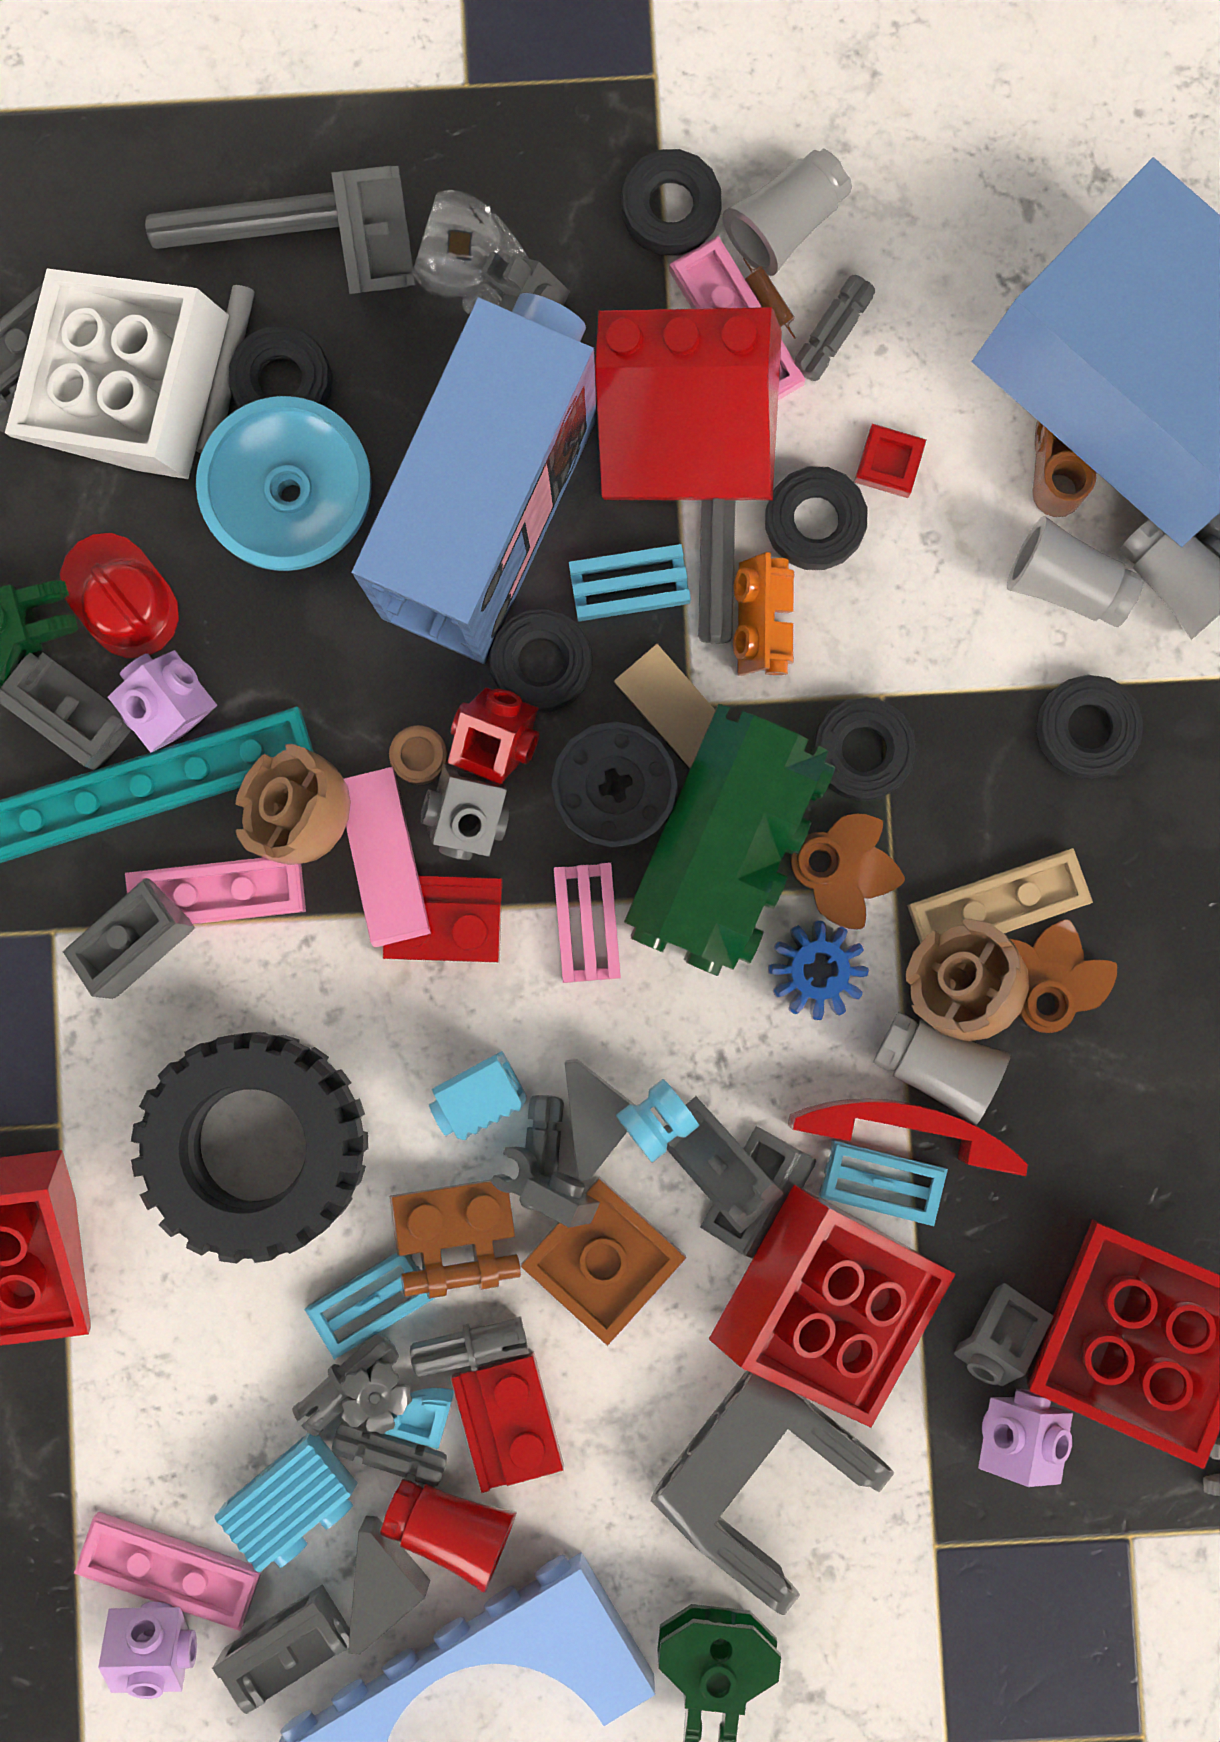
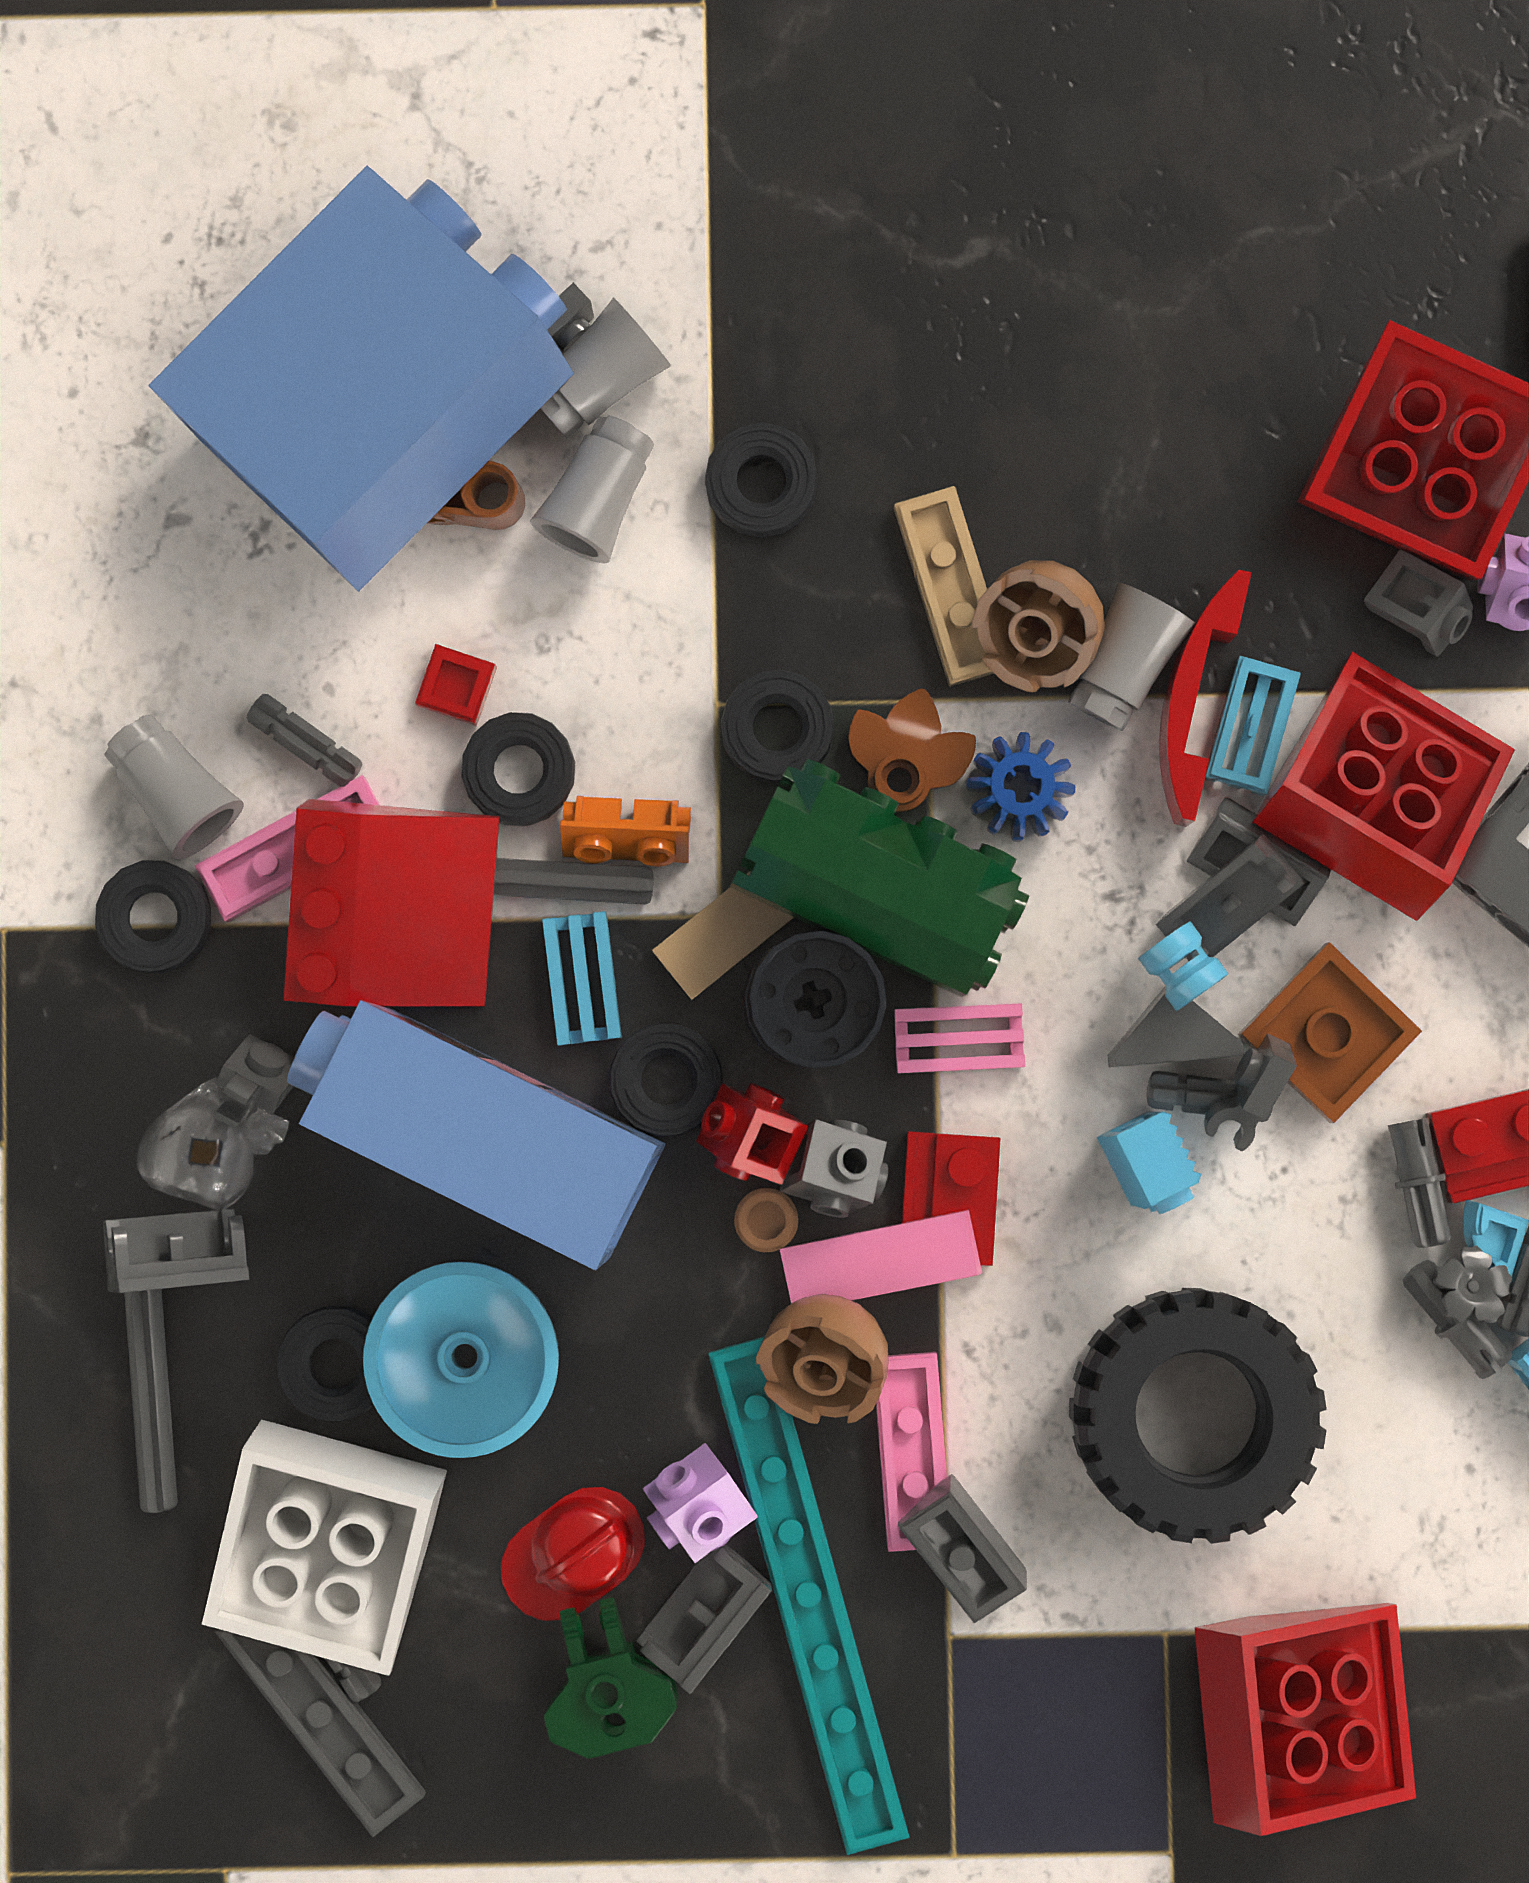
camera: 90 degrees left, 0 degrees up
light grey bar [196,285,255,453] -> none
medium azure tile [304,1252,435,1360] -> none
dark orange plate [389,1179,521,1299] -> none
dark orange piece [743,258,796,339] -> none
dark orange plate [1010,919,1117,1033] -> none

